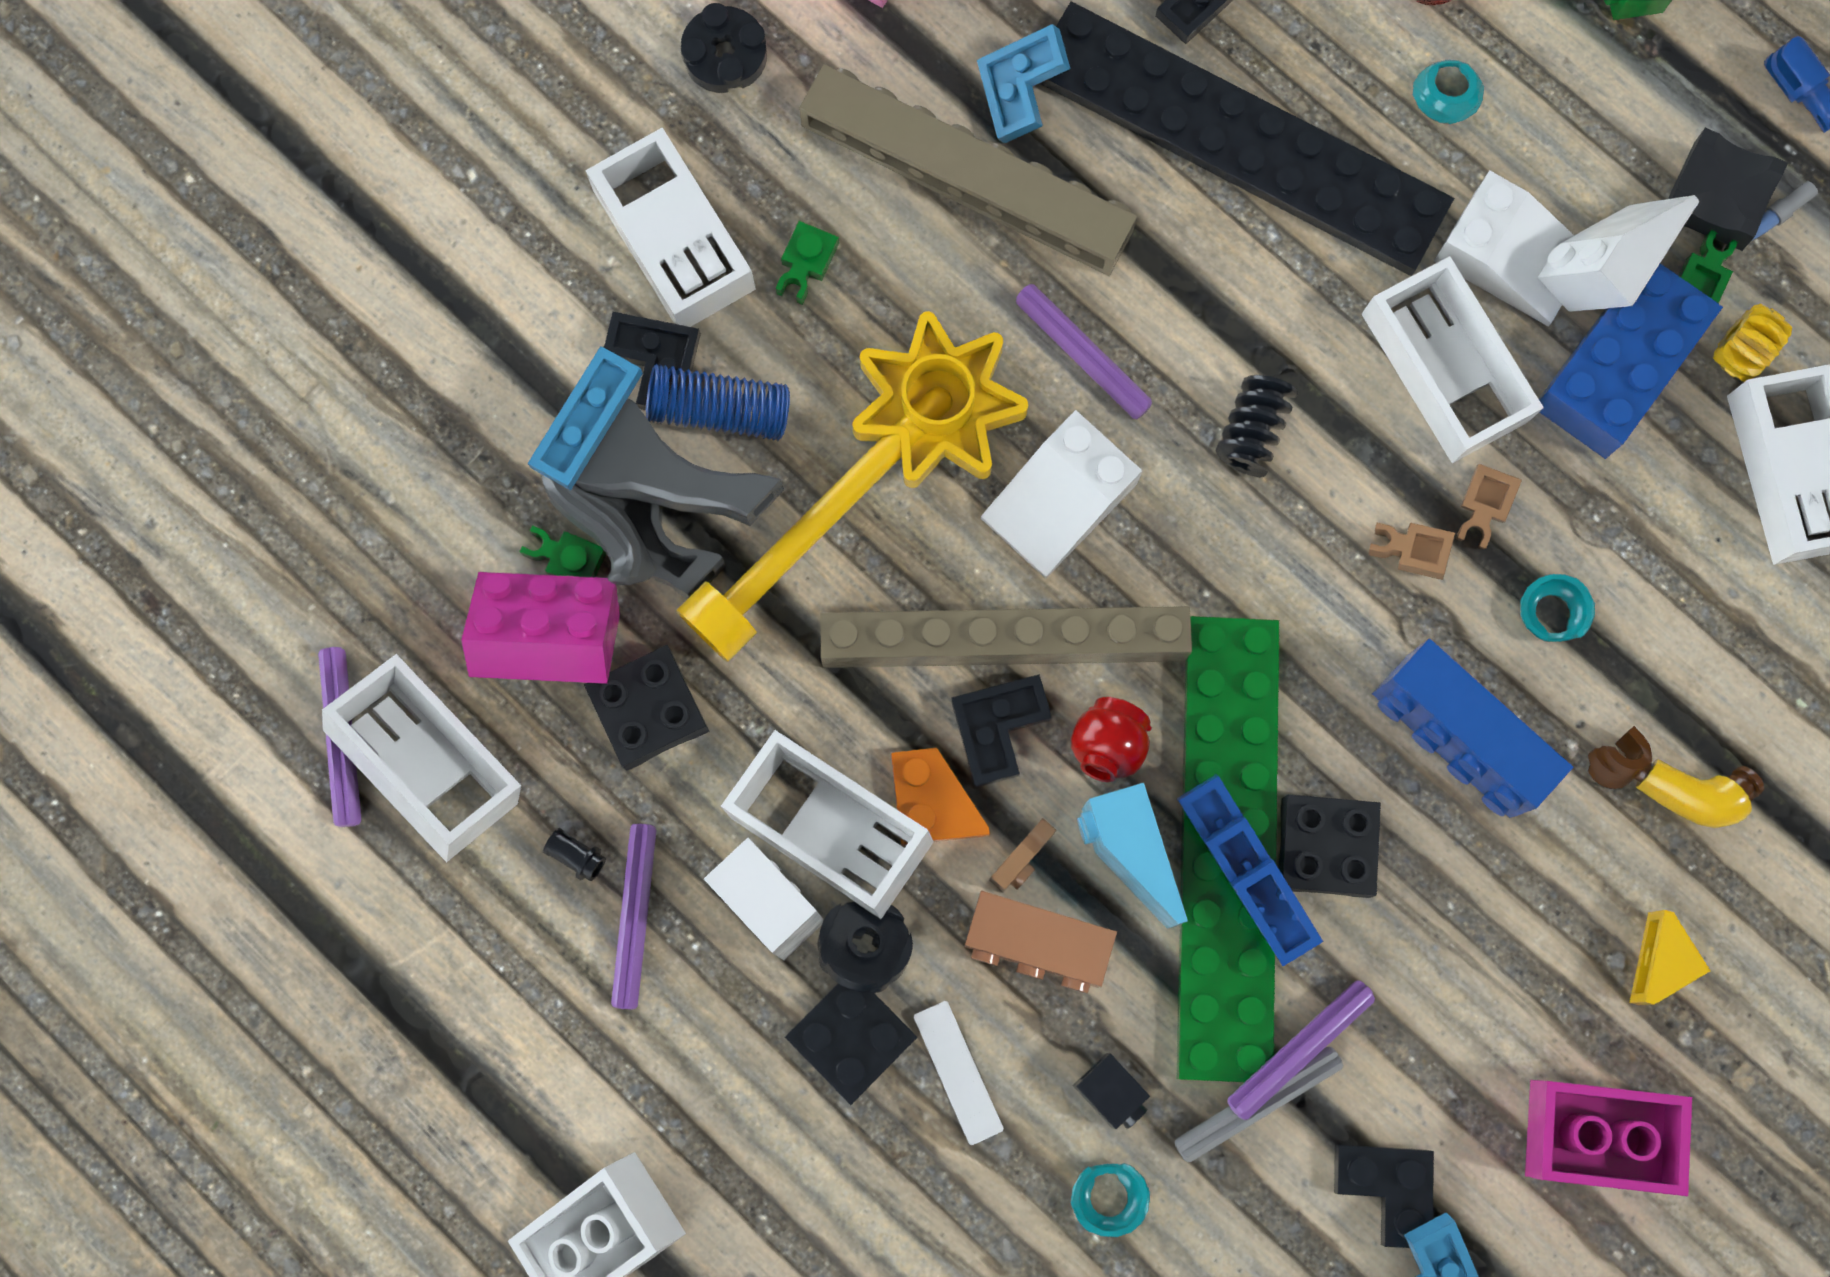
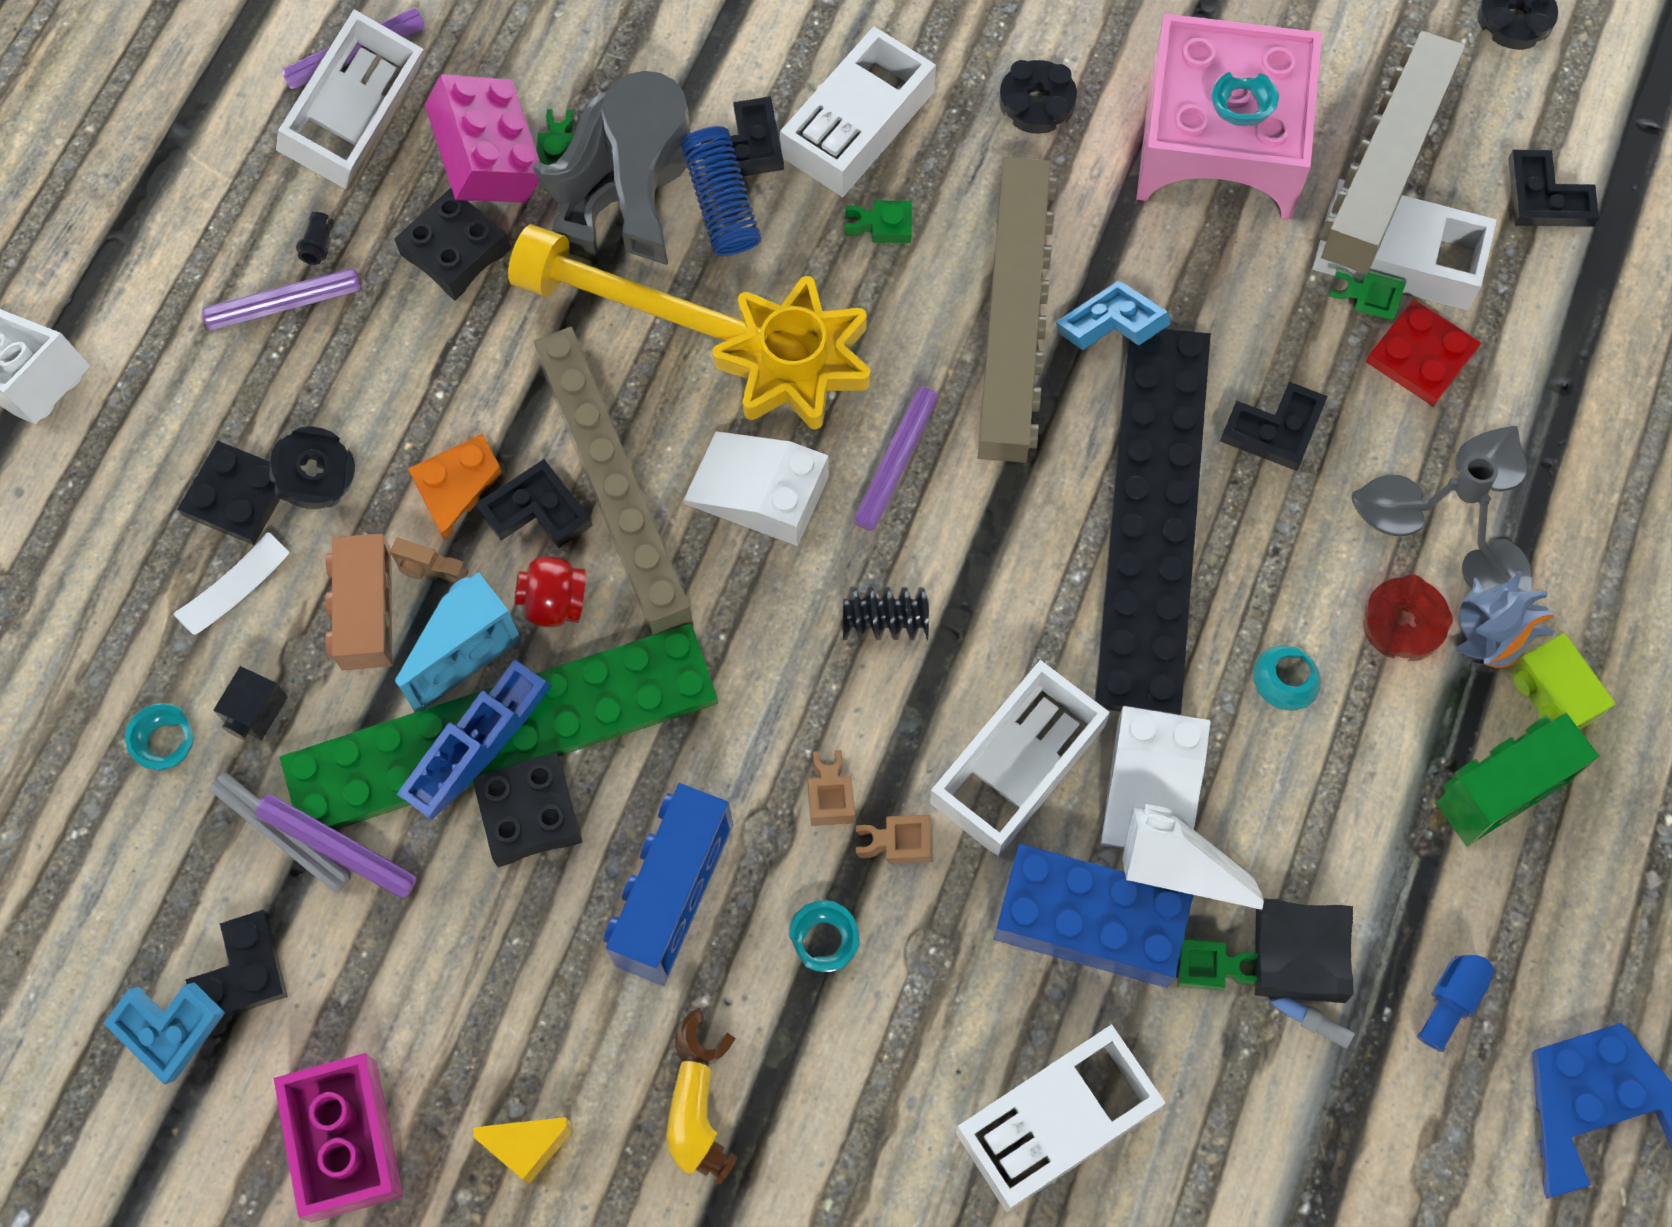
camera: 70 degrees right, 10 degrees down
dark azure plate [528,346,643,490] -> none
white piece [704,838,824,960] -> none
white piece [721,730,934,919] -> none
yellow gear [1713,303,1792,382] -> none

